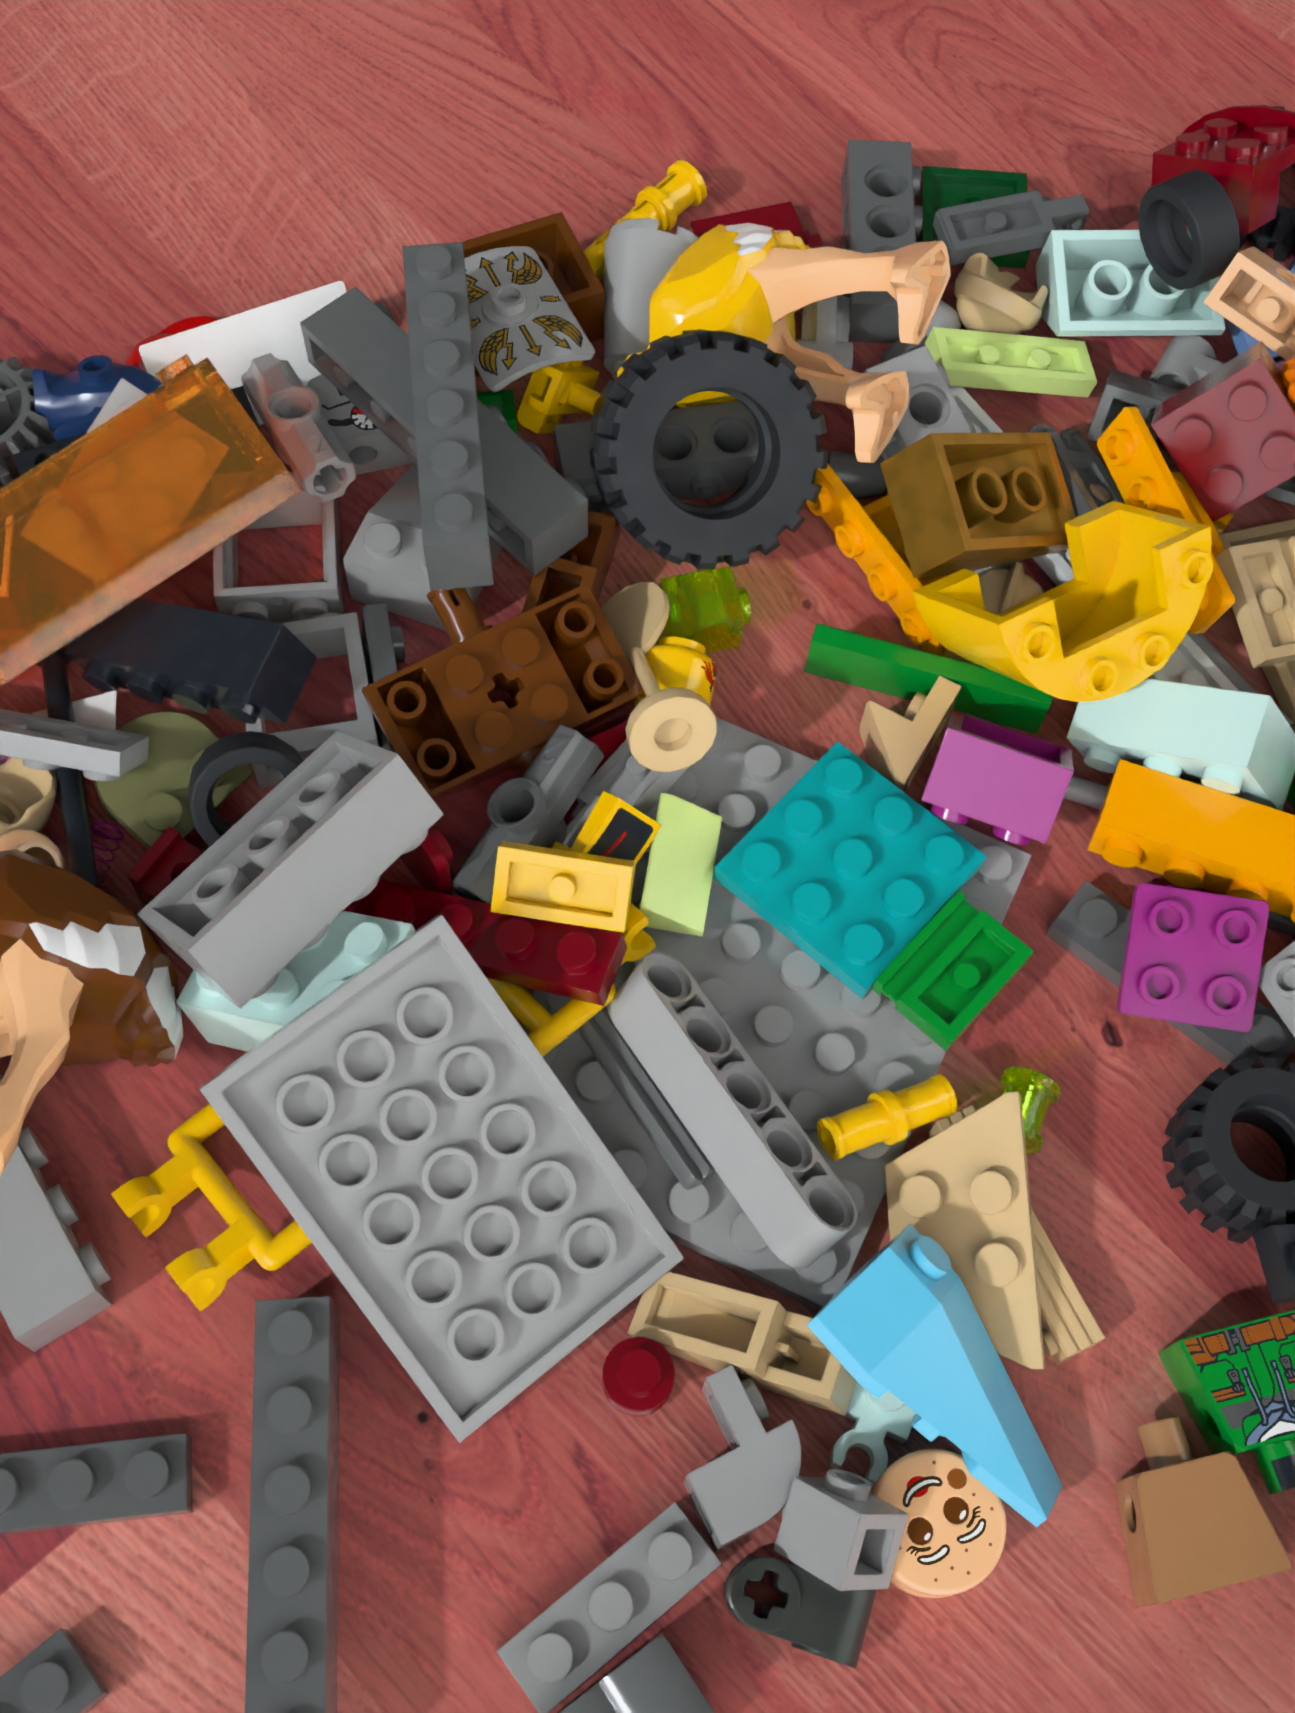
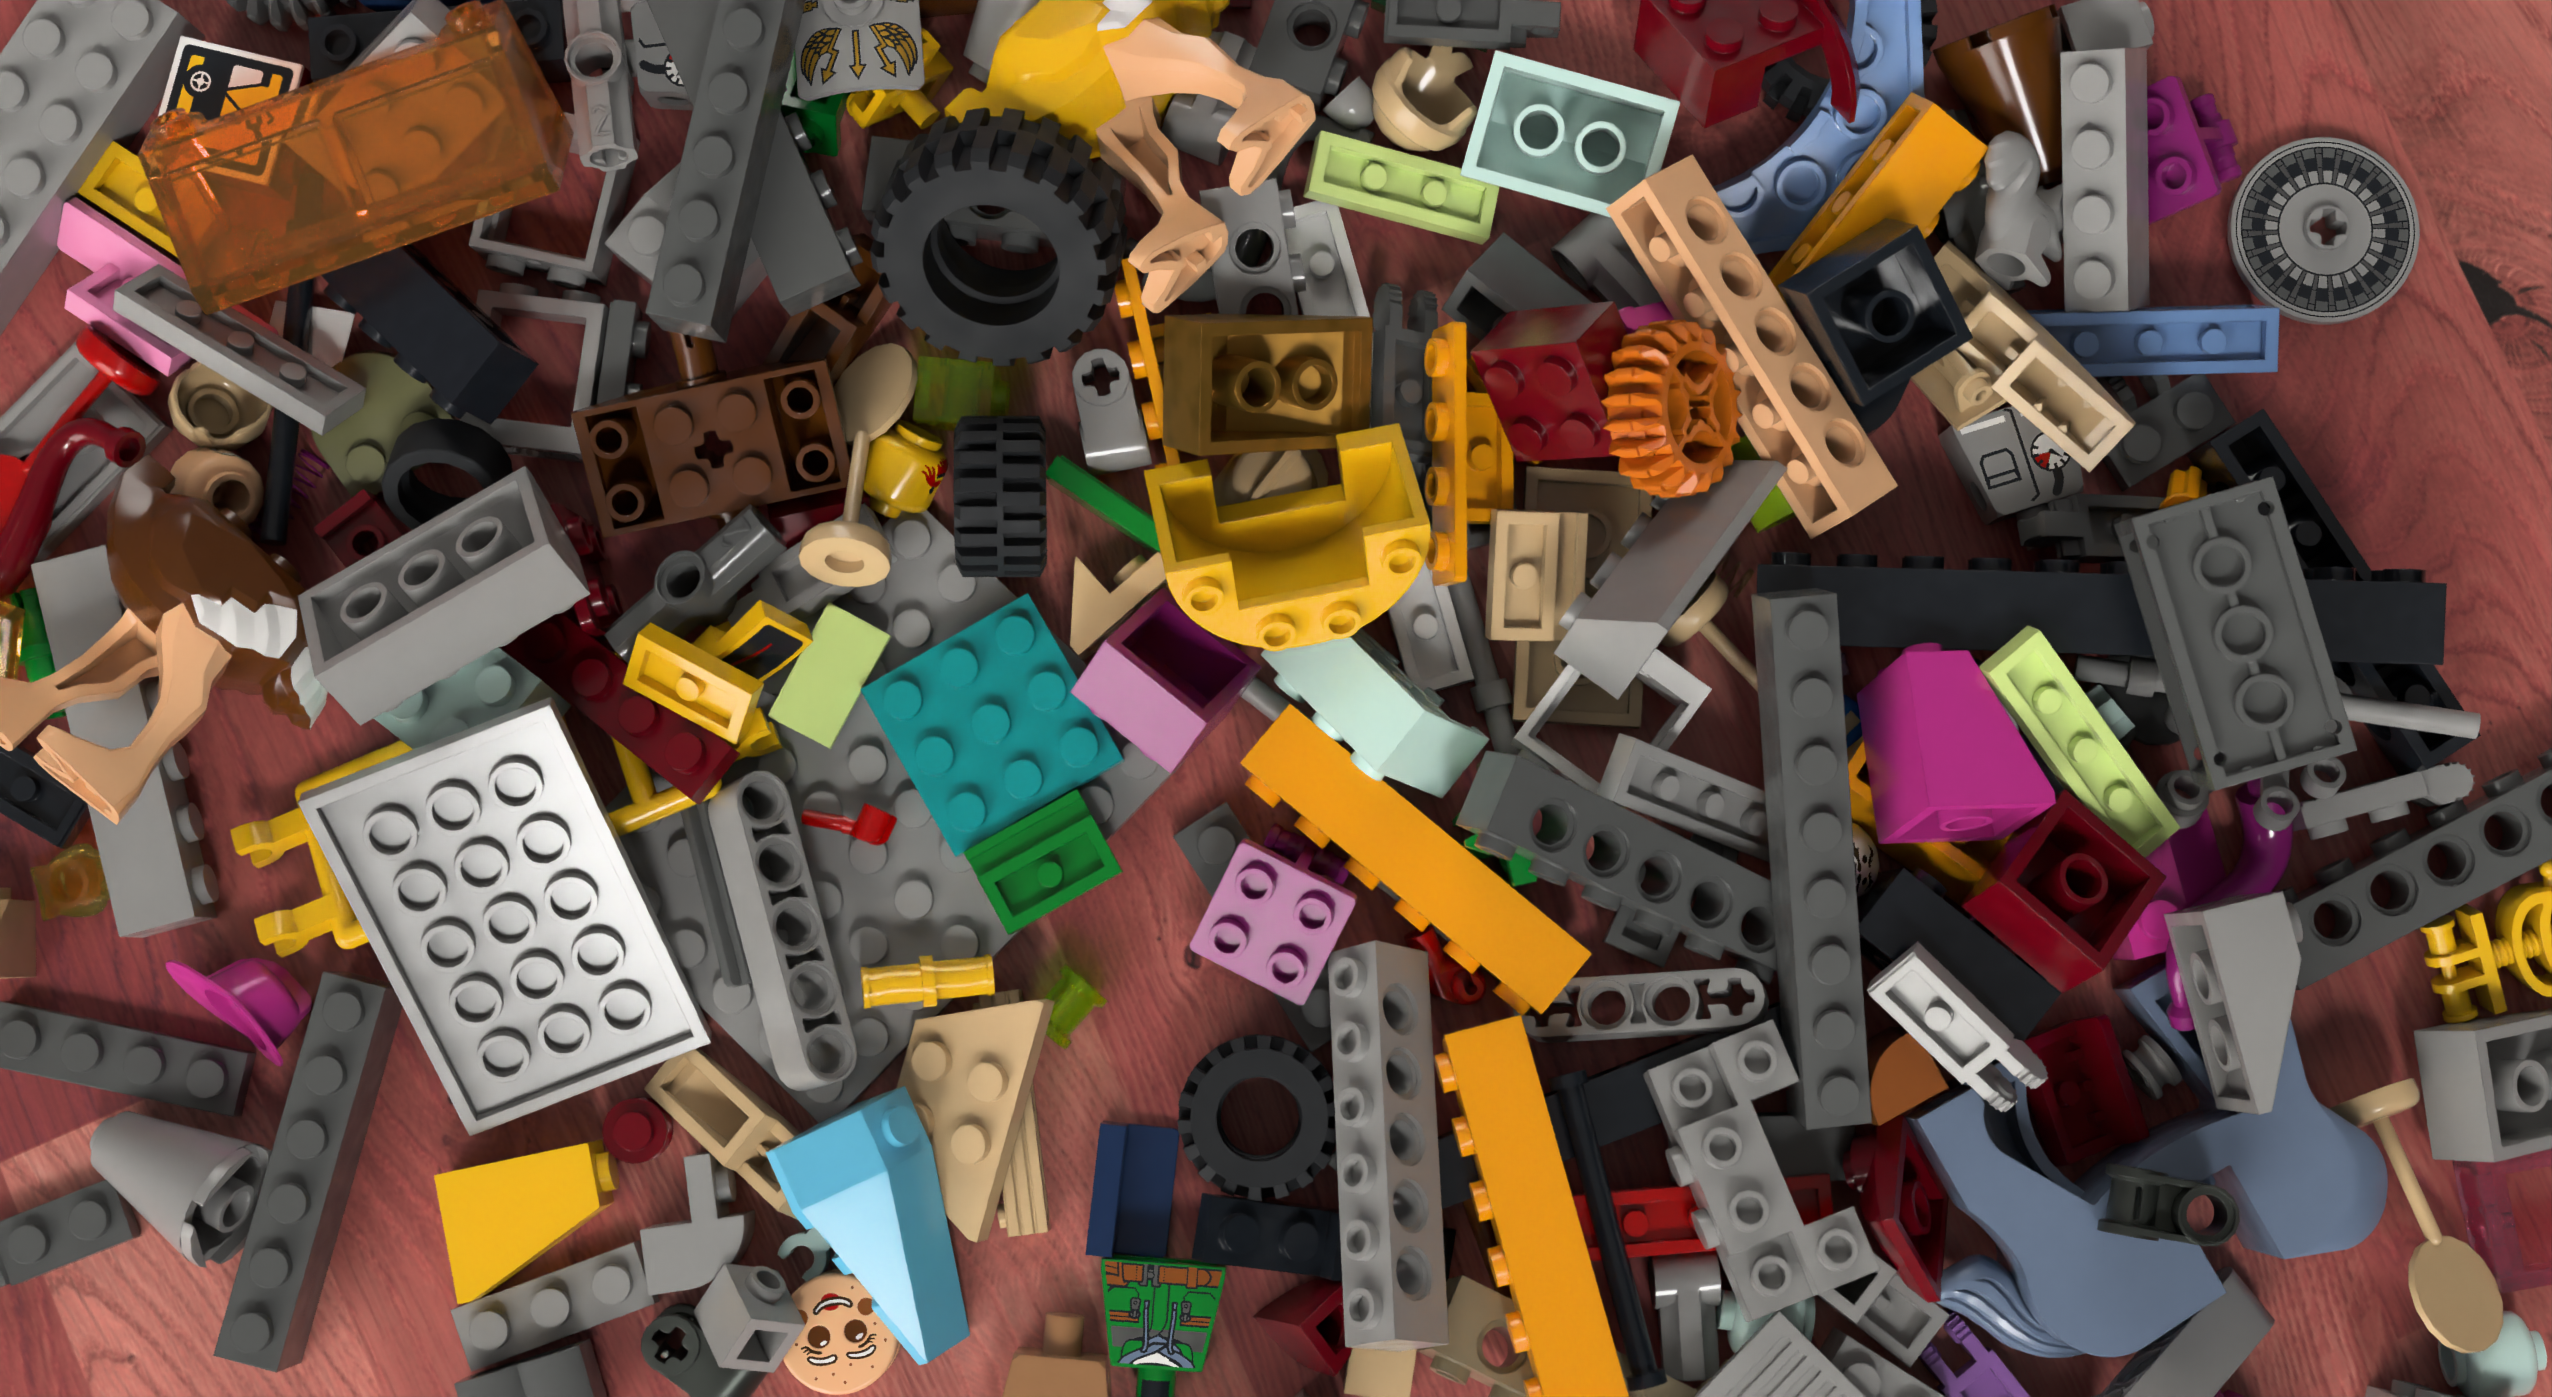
camera: 25 degrees right, 20 degrees up
black tyre [1138,169,1240,290] -> none
none -> light grey cone [90,1111,272,1268]
none -> dark pink piece [166,958,313,1067]
none -> yellow slope [434,1139,619,1304]
none -> red hand [801,803,897,846]
none -> black tyre [954,416,1047,577]
none -> light grey piece [1072,349,1152,476]
none -> dark blue panel [1085,1120,1180,1258]

